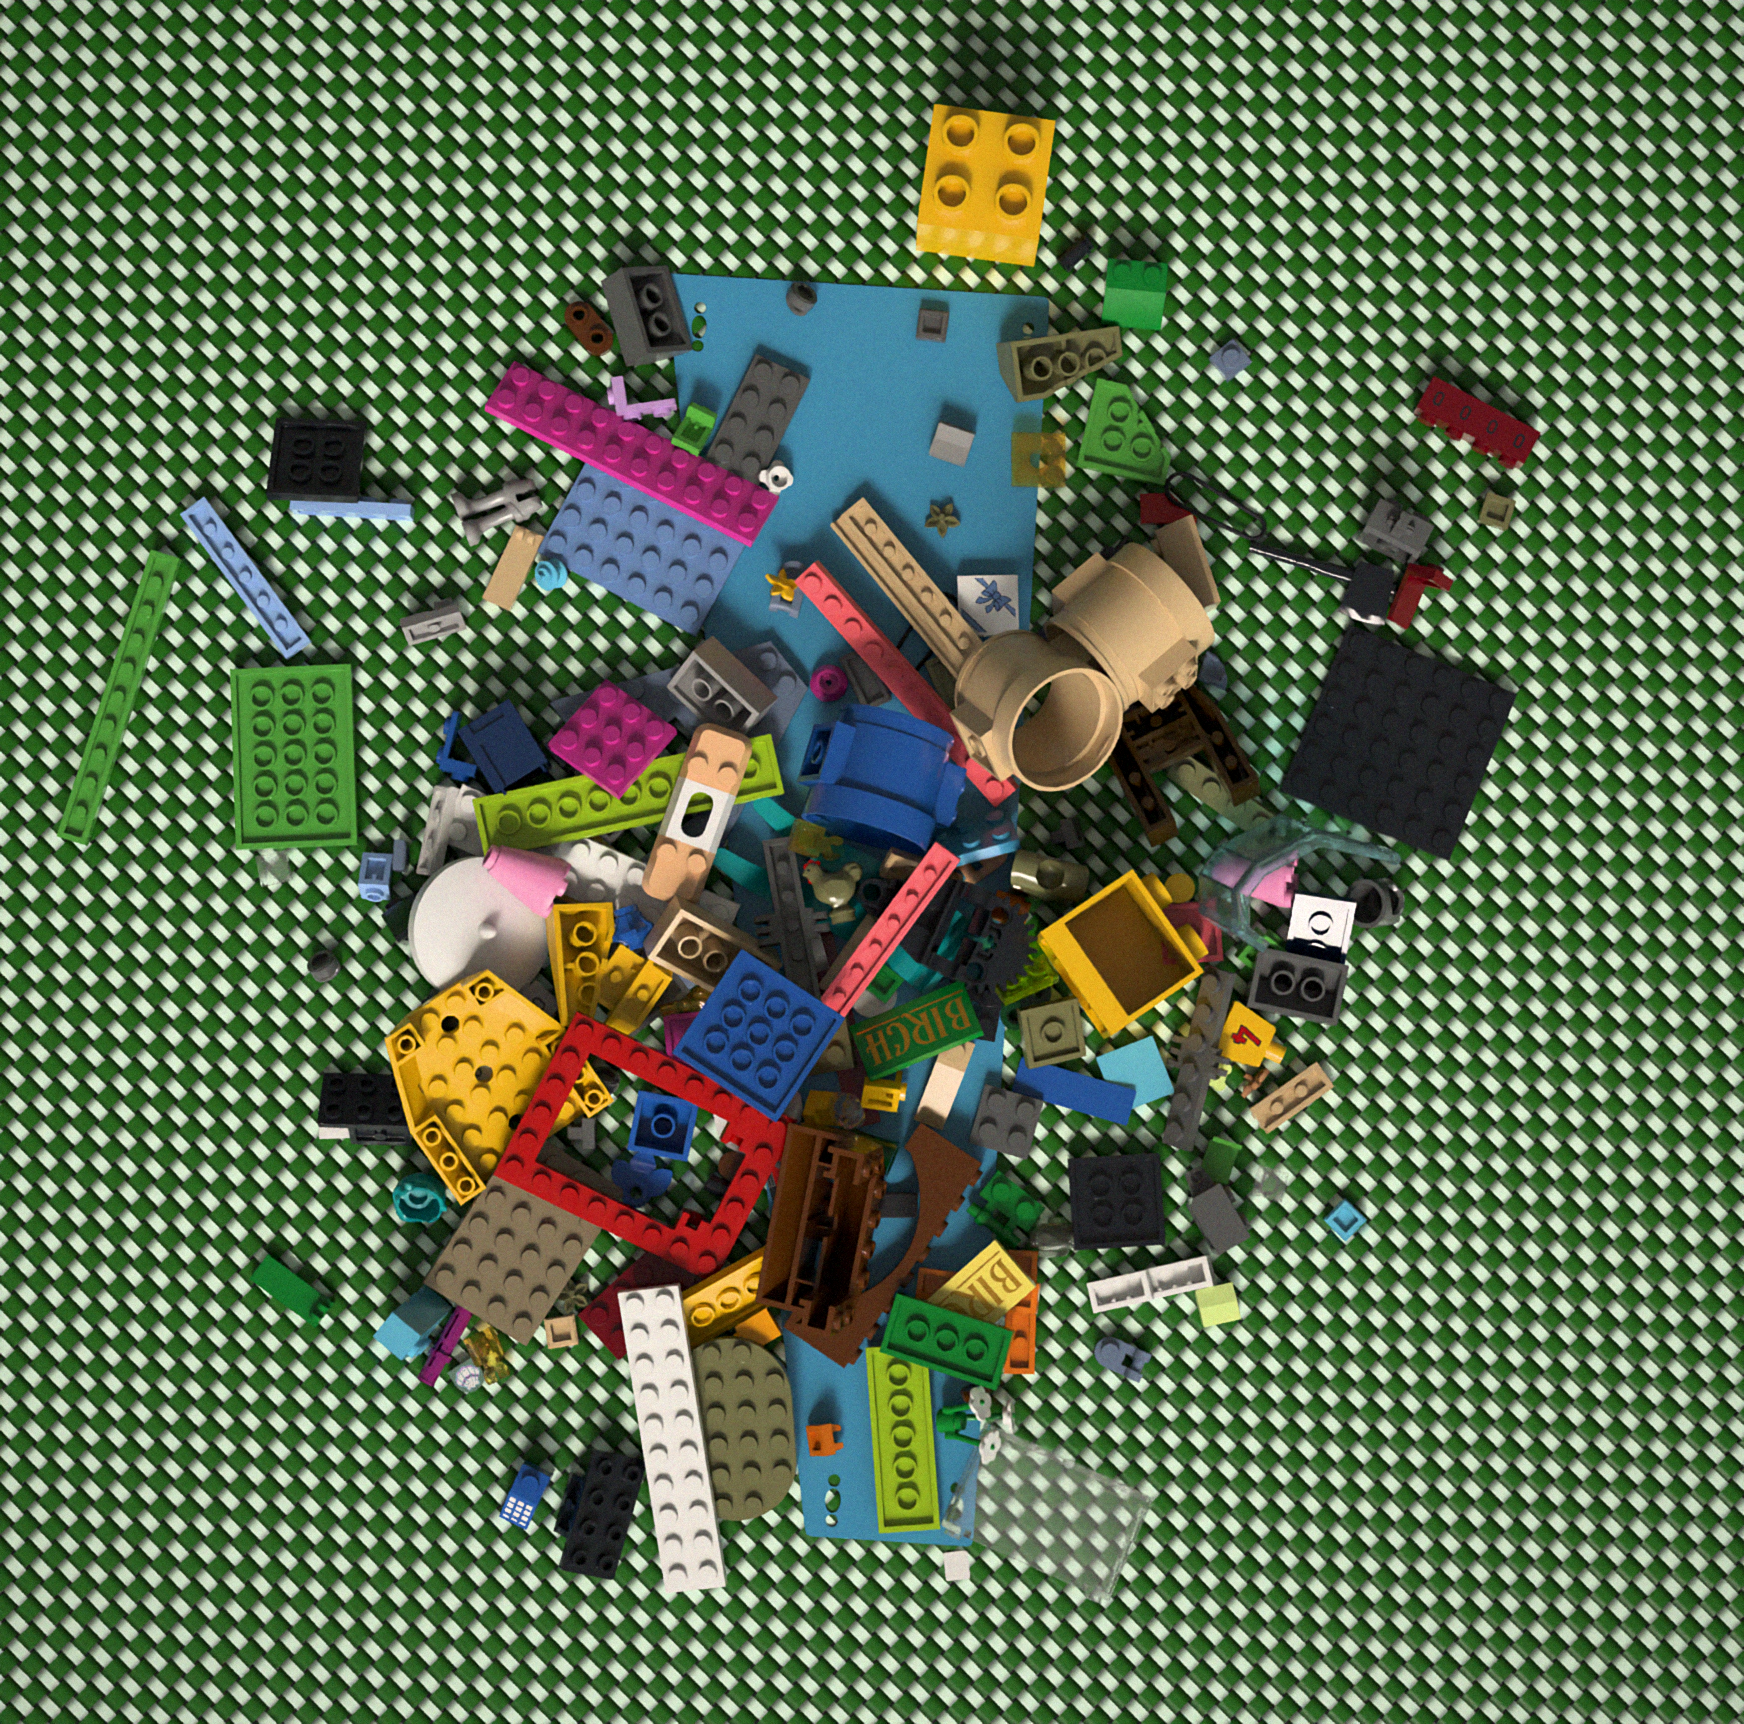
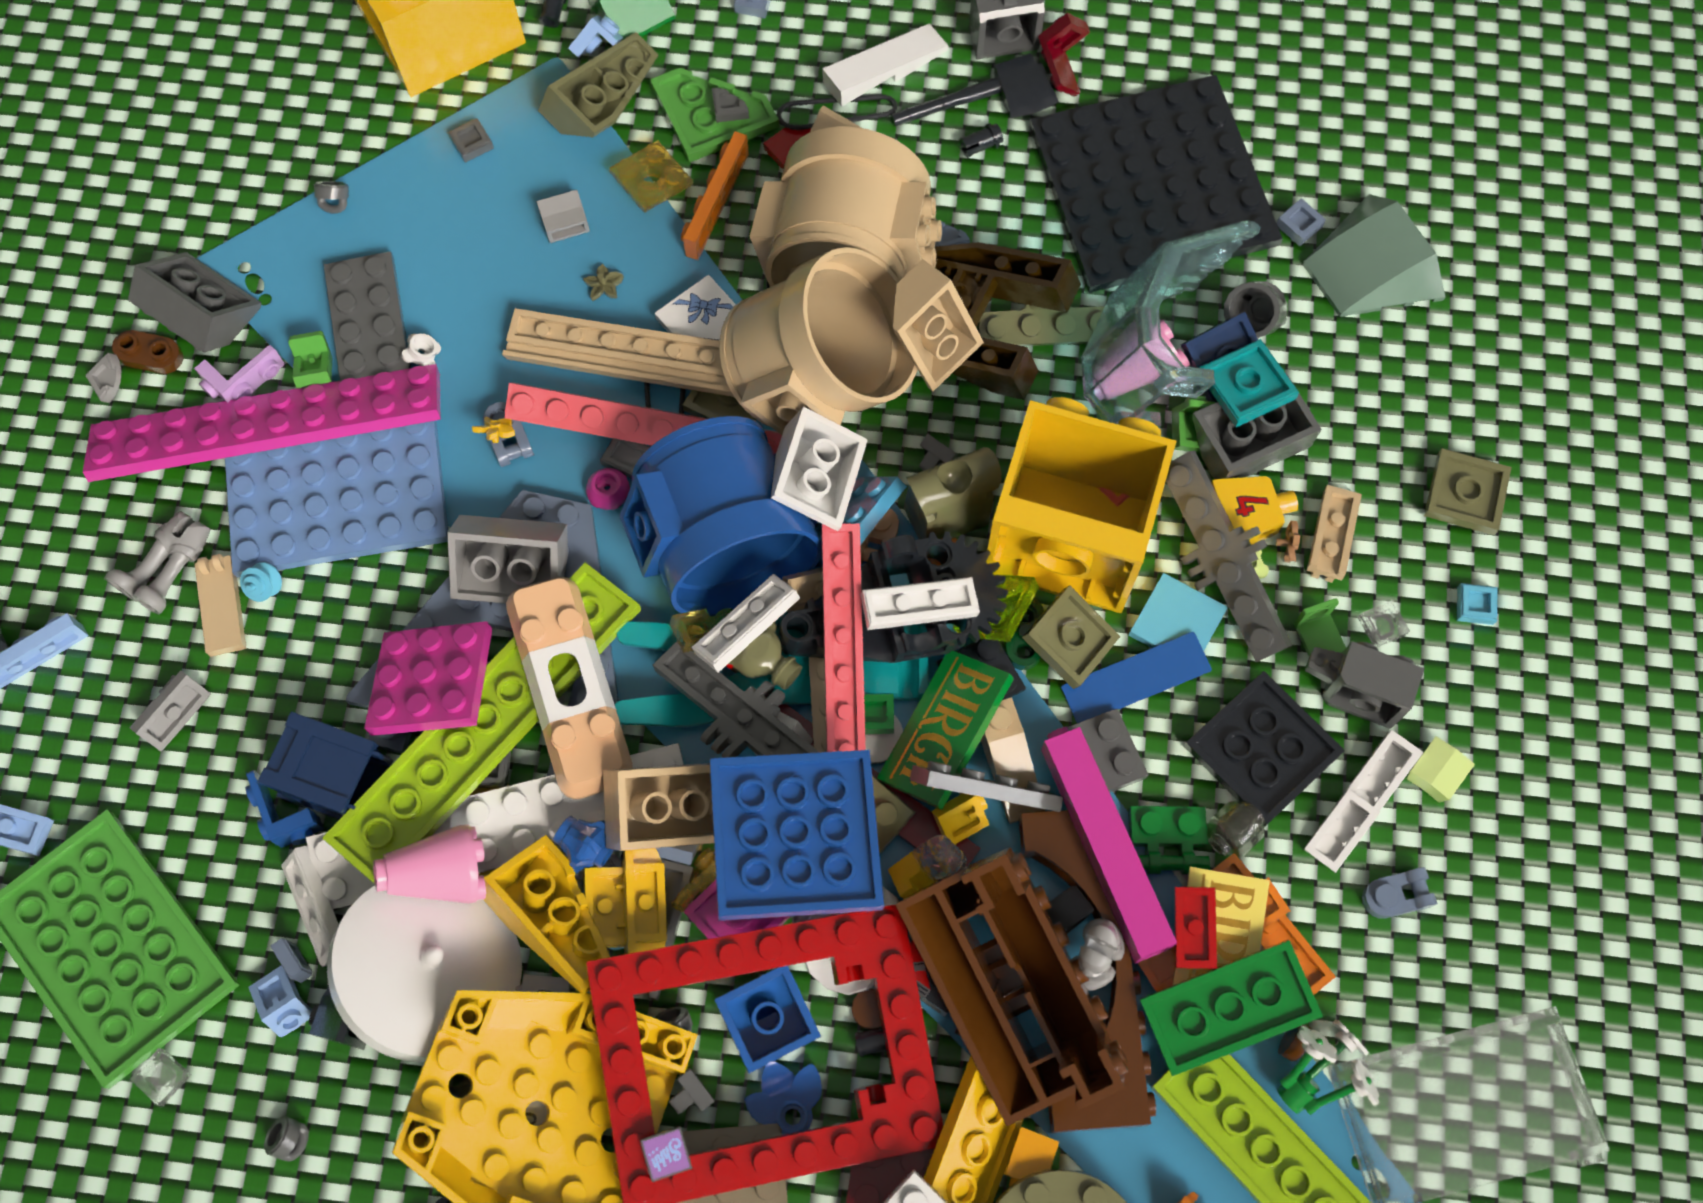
camera: 40 degrees left, 15 degrees down
none -> light grey tile [85,353,121,403]
none -> light blue bracket [568,15,623,57]
none -> tile [640,1126,692,1182]
none -> orange plate [681,131,749,260]
none -> white tile [692,574,800,672]
none -> dark grey tile [712,88,749,123]
none -> white slope [771,406,868,531]
none -> white slope [822,24,948,107]
none -> white tile [860,577,980,630]
none -> tan slope [893,259,984,391]
none -> plate [910,761,1064,812]
none -> black pin [959,123,1004,158]
none -> dark pink brick [1041,727,1177,964]
none -> light grey piece [1072,918,1125,990]
none -> red plate [1174,887,1217,969]
none -> teal tile [1198,339,1299,427]
none -> sand blue plate [1276,198,1326,246]
none -> sand green wedge [1302,194,1445,317]
none -> olive plate [1424,448,1512,535]

